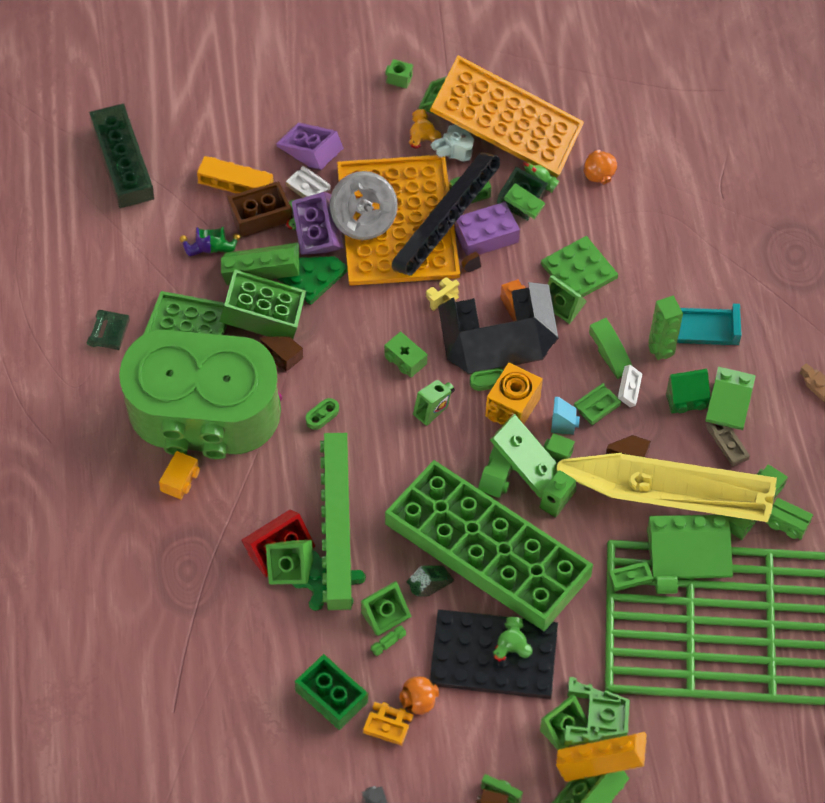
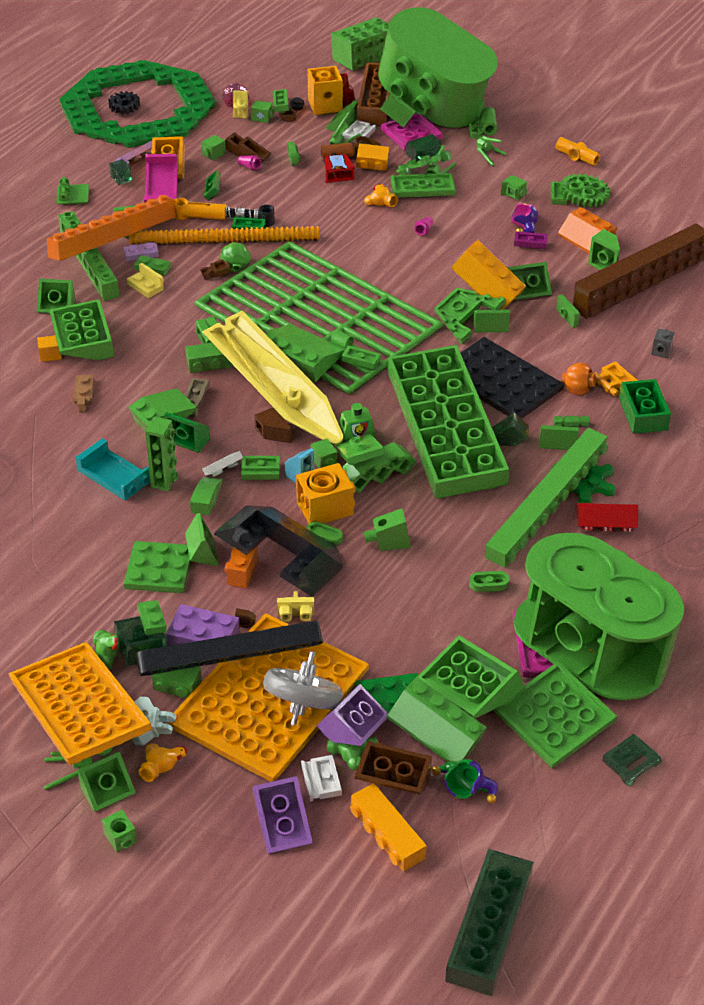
camera: 140 degrees left, 15 degrees down
reddish brown slope [260,337,303,371] -> none
bright green slope [266,540,313,584] -> none
bright green brick [384,331,428,378] -> none
bright green animal [493,617,532,662] -> none
orange plant [584,150,617,185] -> none

